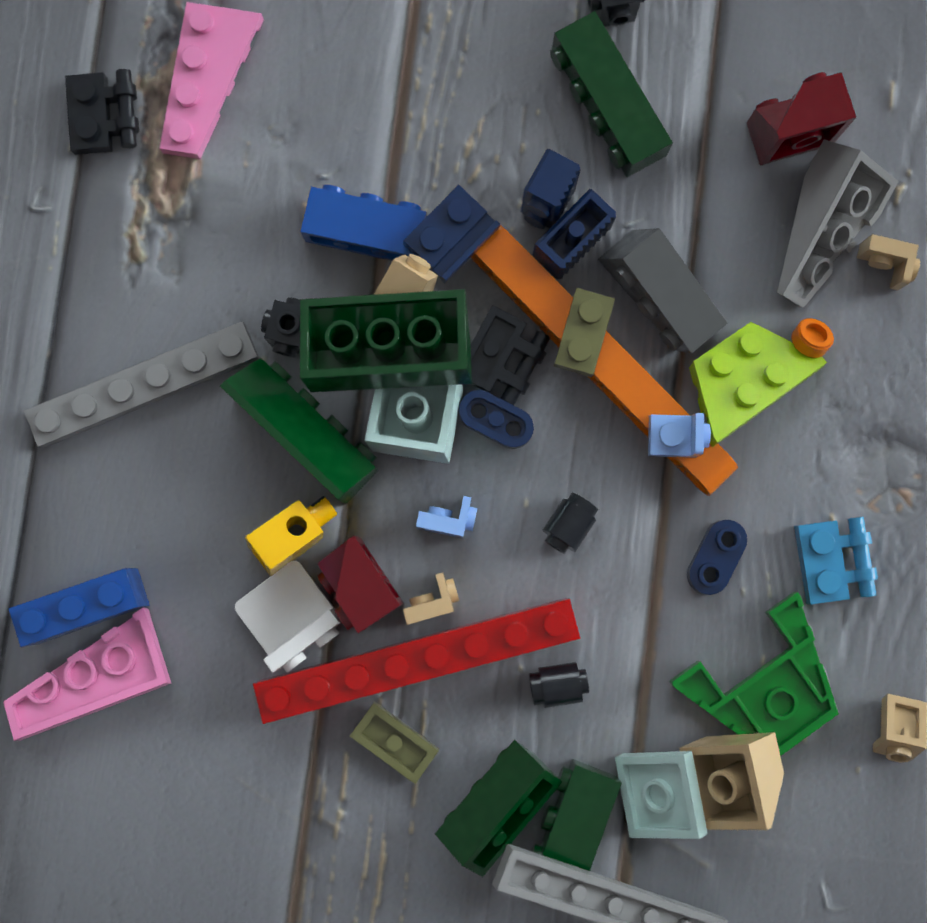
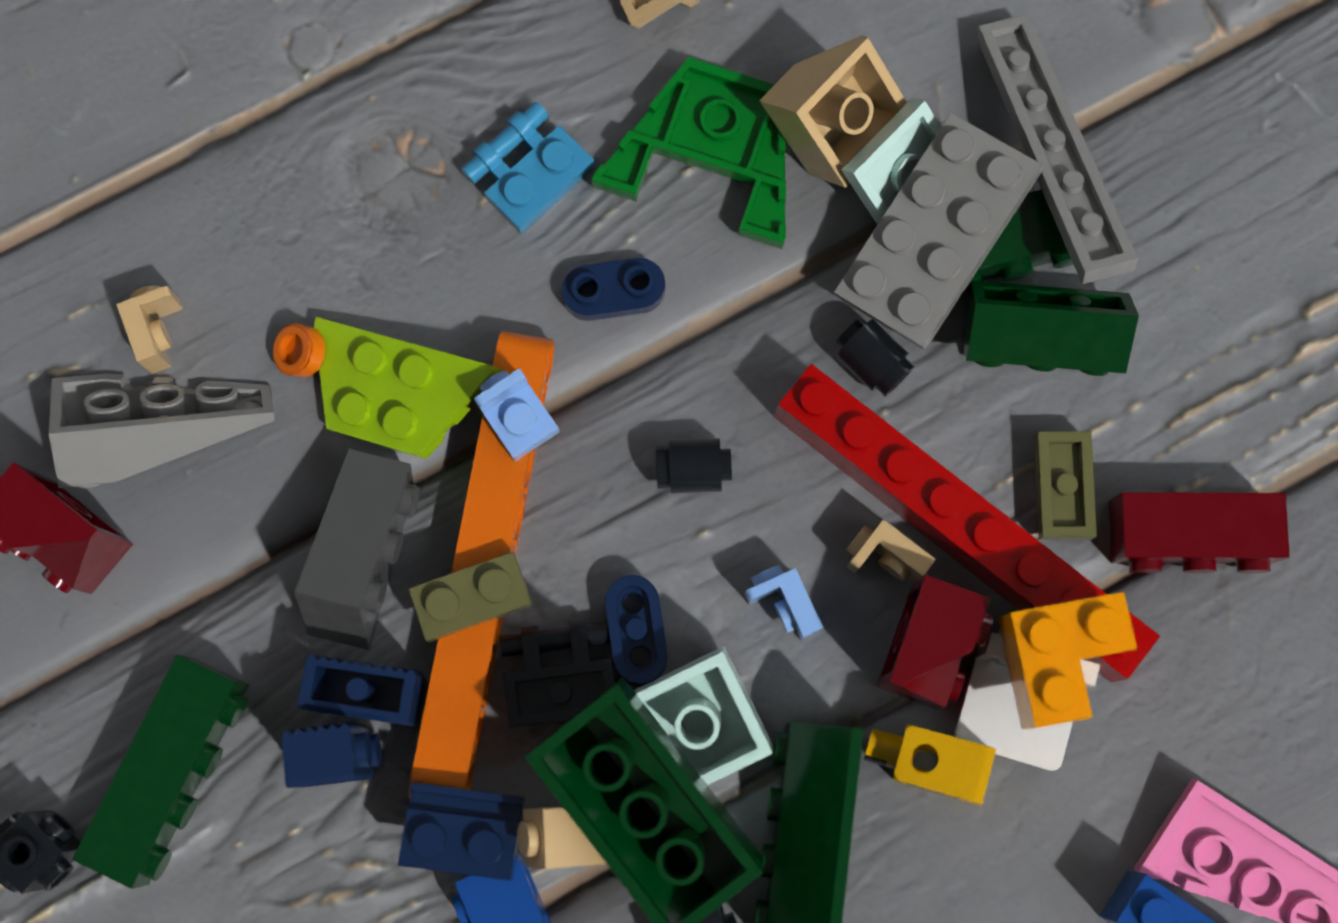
camera: 125 degrees left, 5 degrees down
none -> light grey plate [834,112,1043,350]
none -> light orange brick [998,592,1137,729]
none -> dark red brick [1109,492,1290,573]

